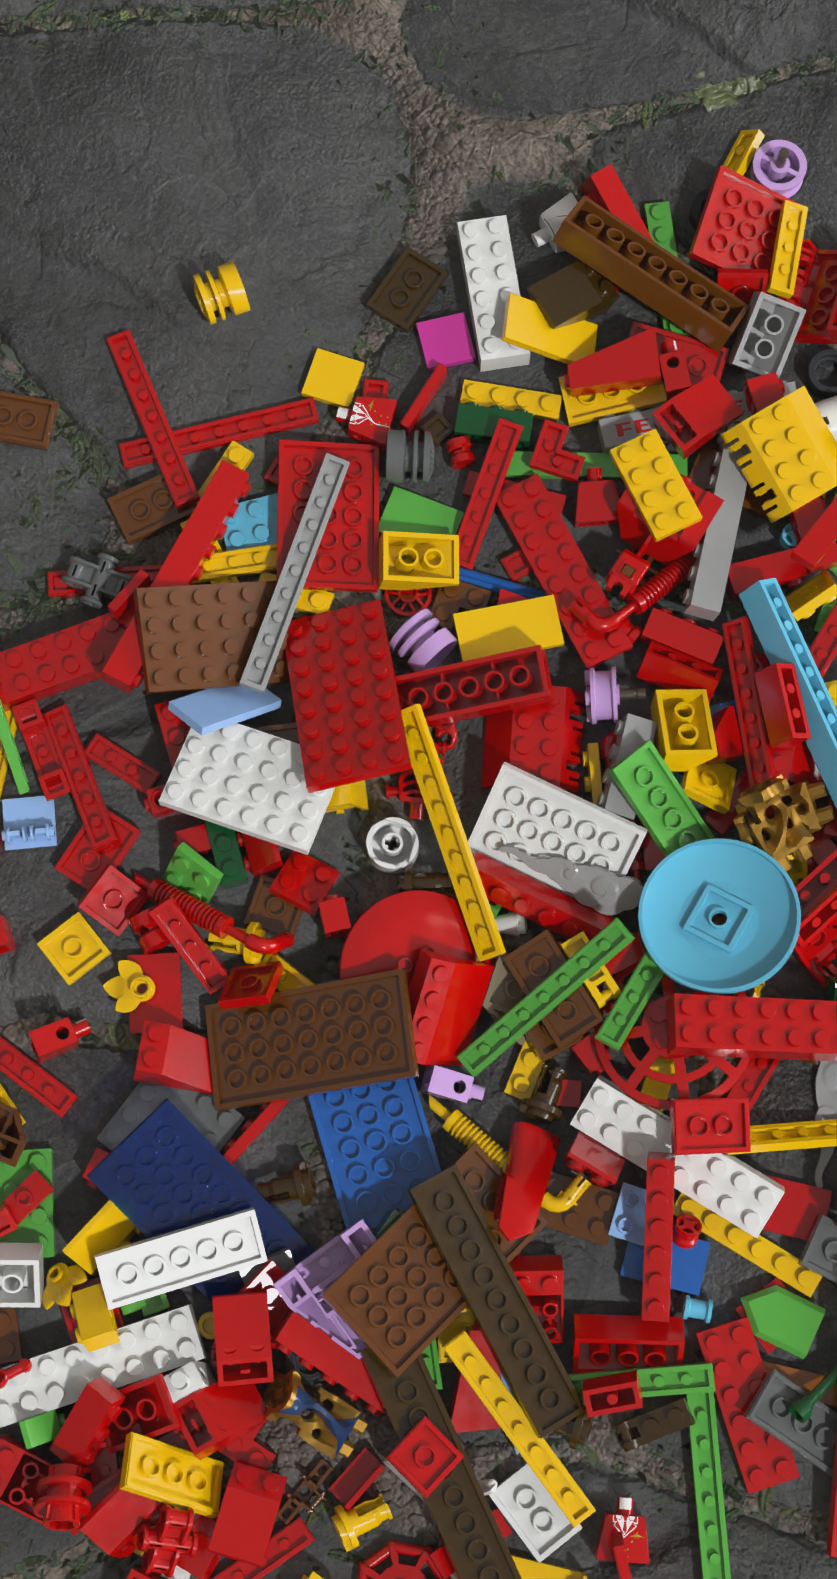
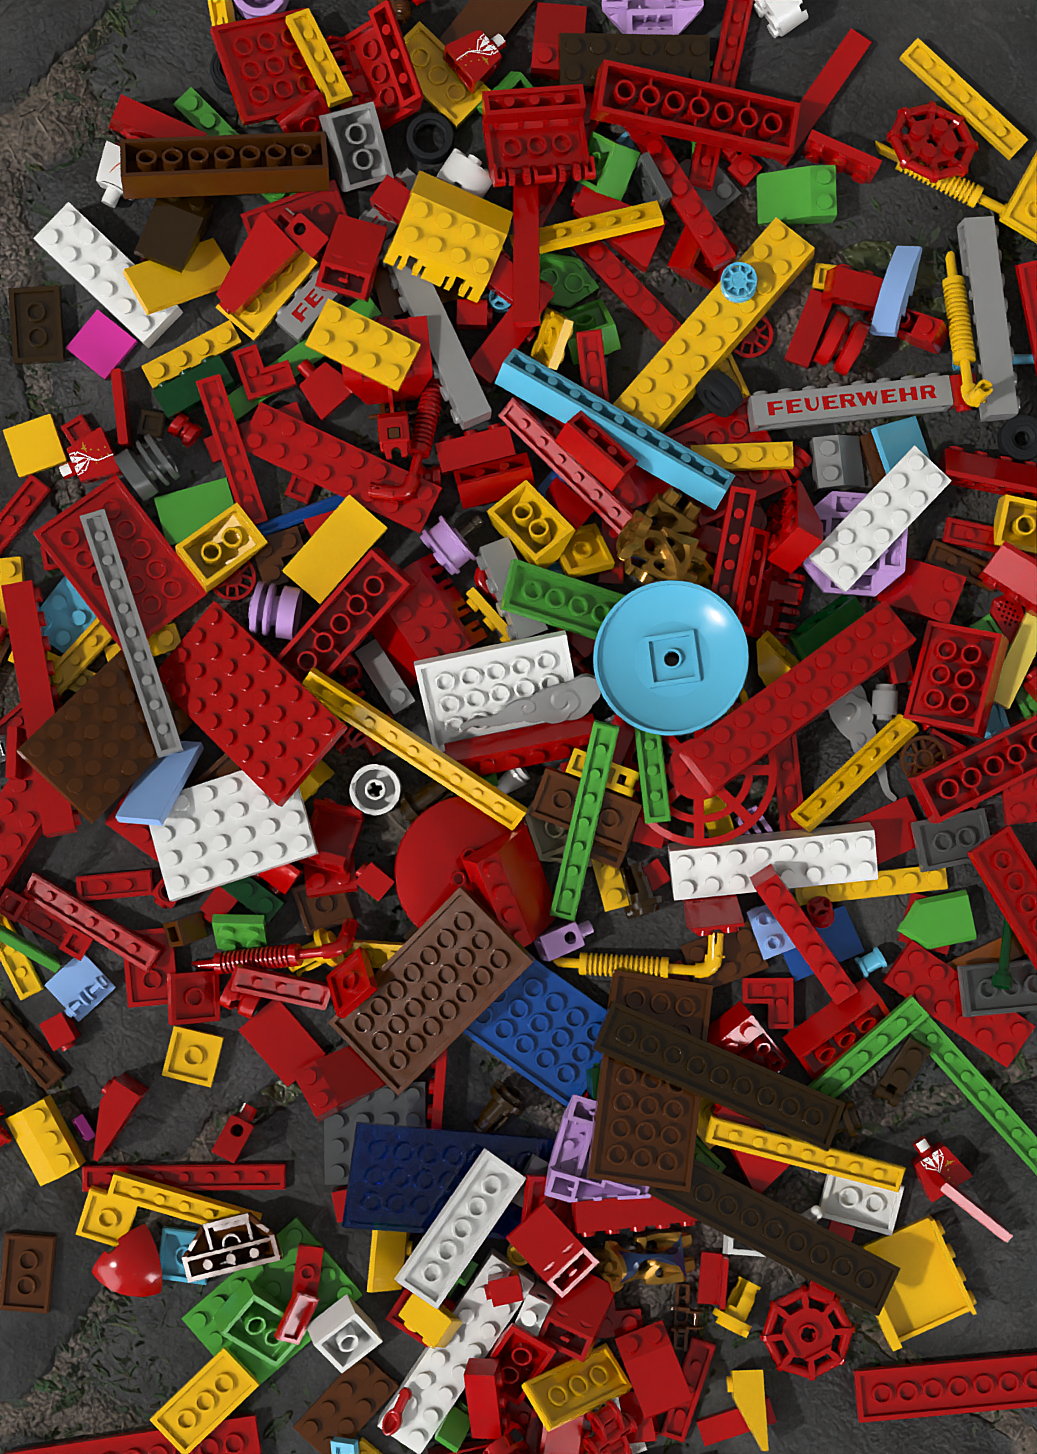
camera: 40 degrees left, 10 degrees up
yellow plate [42,1263,87,1310] -> none
yellow plate [103,960,155,1013] -> none
red tile [385,1416,464,1498] -> none
red panel [494,1122,560,1242] -> none
red brick [582,1370,643,1418] -> none
red tile [670,1097,751,1155] -> none
none -> reddish brown brick [163,912,208,948]
none -> red panel [298,798,365,875]
none -> light grey slope [355,639,417,716]
none -> red brick [457,299,493,330]
none -> red brick [484,1269,524,1307]
none -> red plate [742,977,794,1029]
none -> yellow slope [757,630,800,686]

